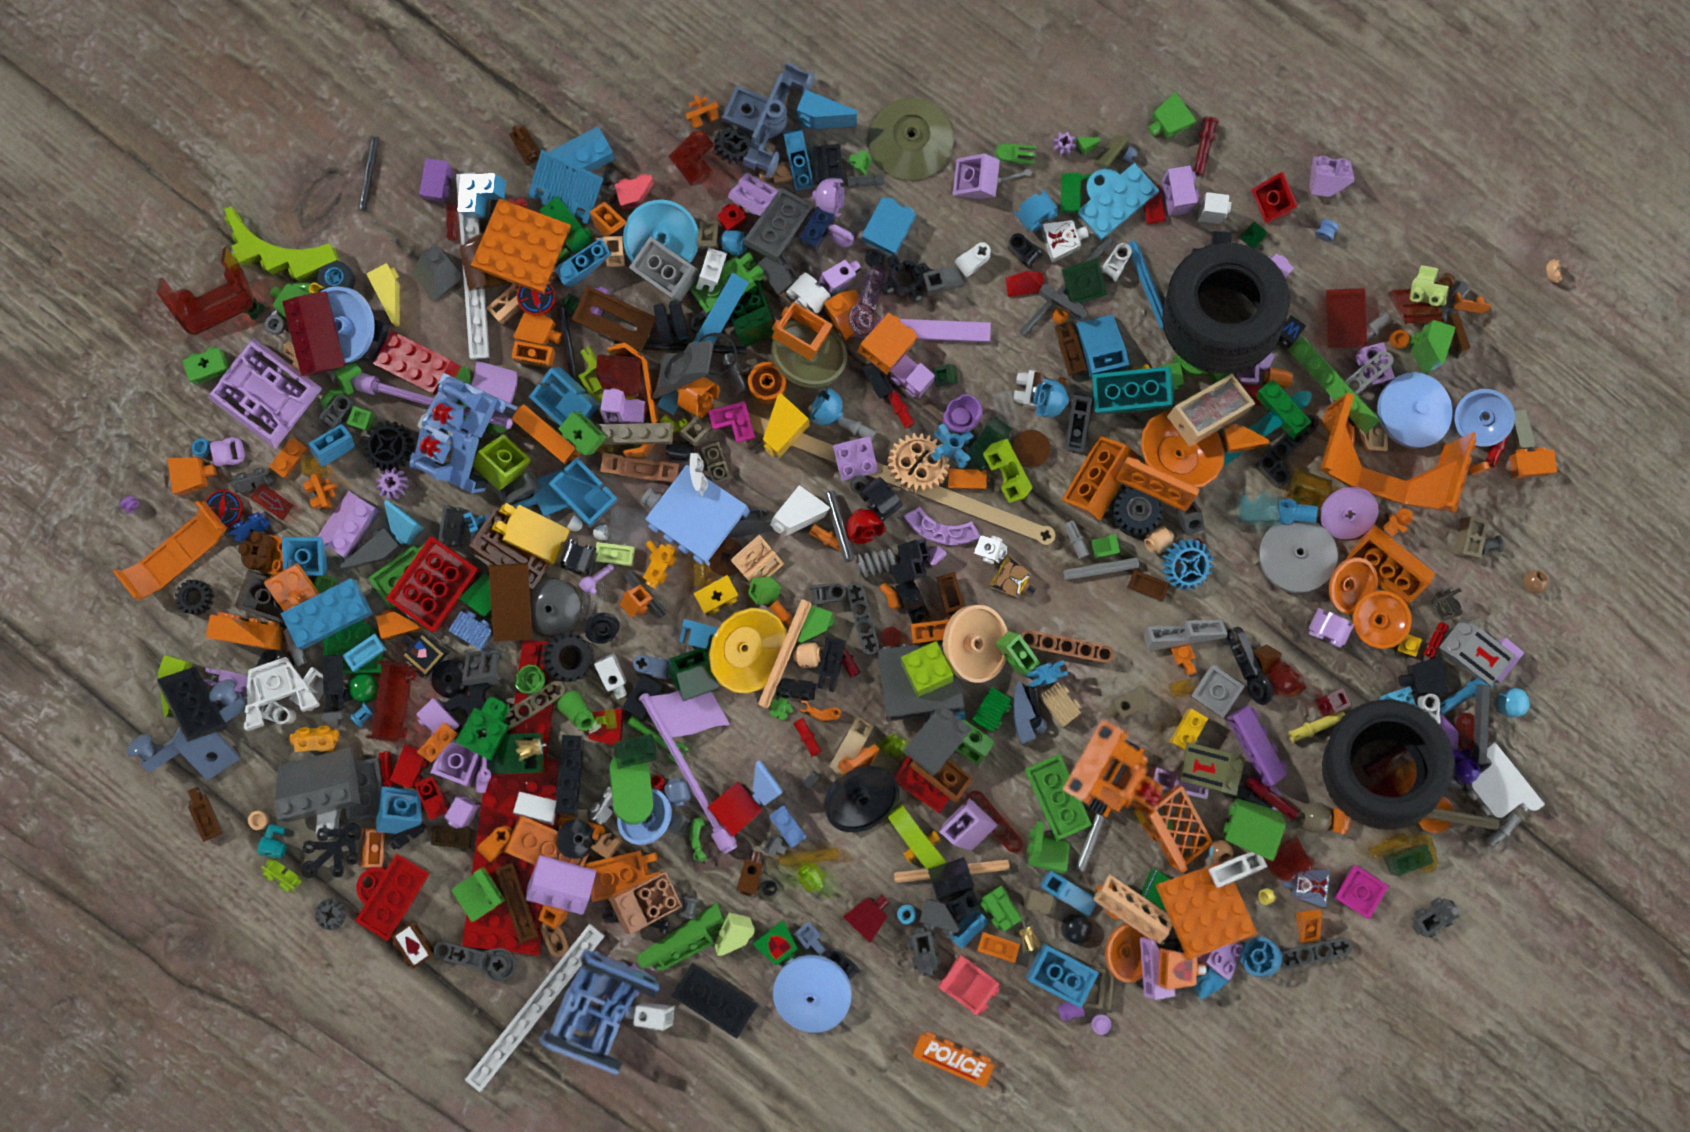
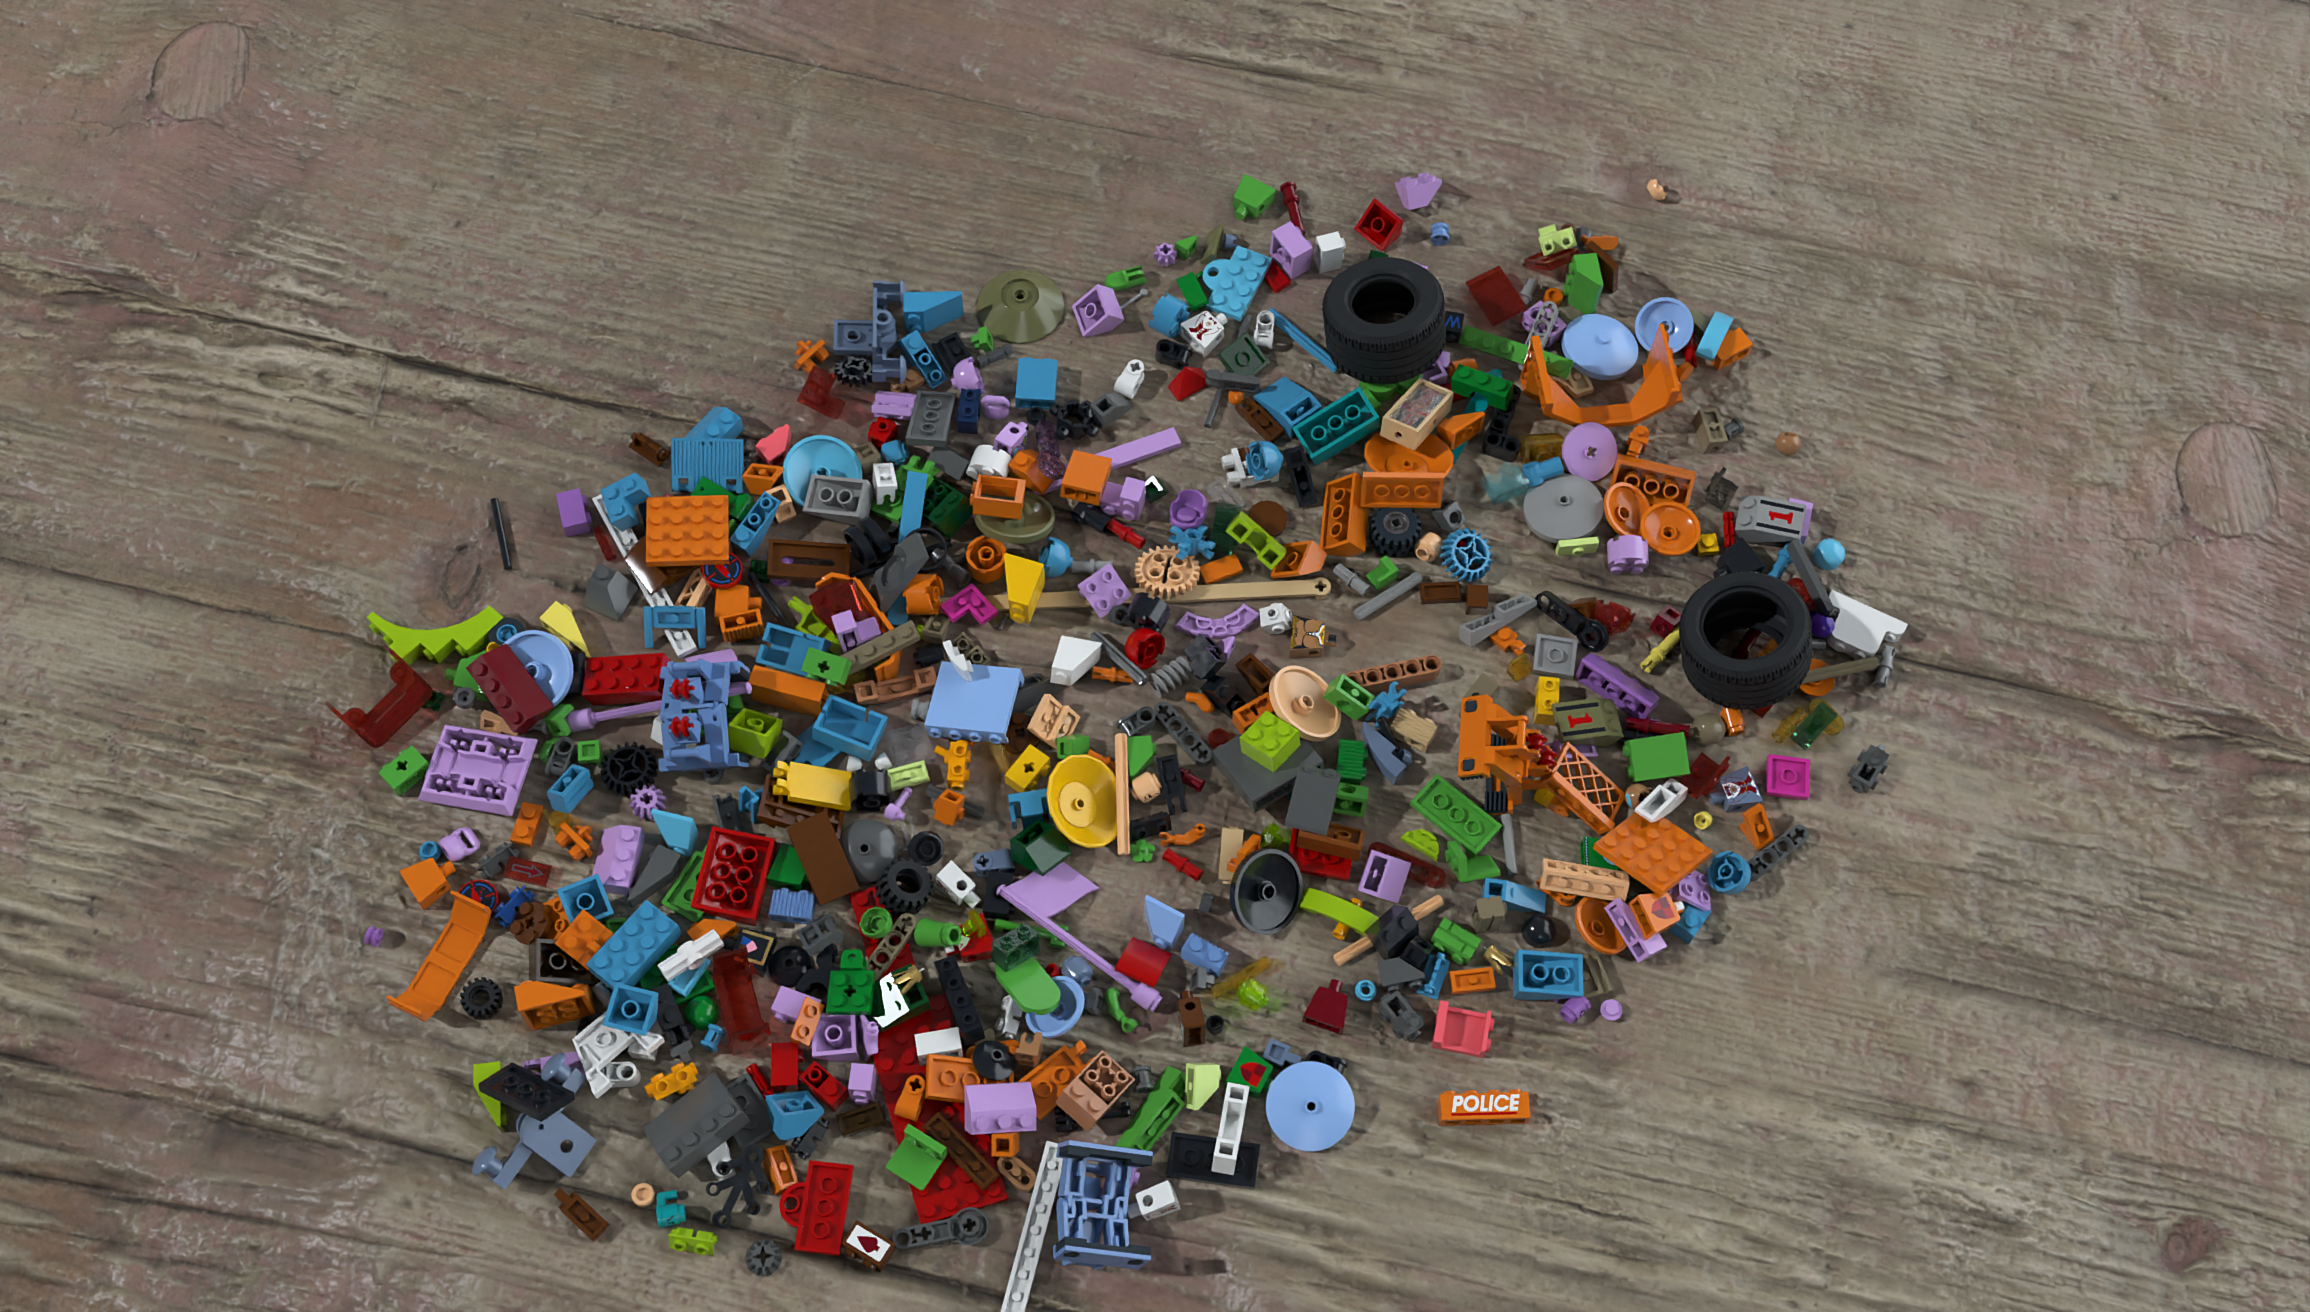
camera: 30 degrees left, 20 degrees down
none -> dark azure slope [603,983,659,1036]
none -> dark azure plate [643,606,707,649]
none -> white piece [658,929,724,982]
none -> white arch [1212,1082,1250,1175]
none -> orange slope [1270,540,1327,579]
none -> lime plate [1400,829,1440,862]
none -> reddish brown panel [1465,584,1488,614]
none -> yellowish green plate [1555,537,1599,556]
none -> medium azure slope [1695,311,1734,362]

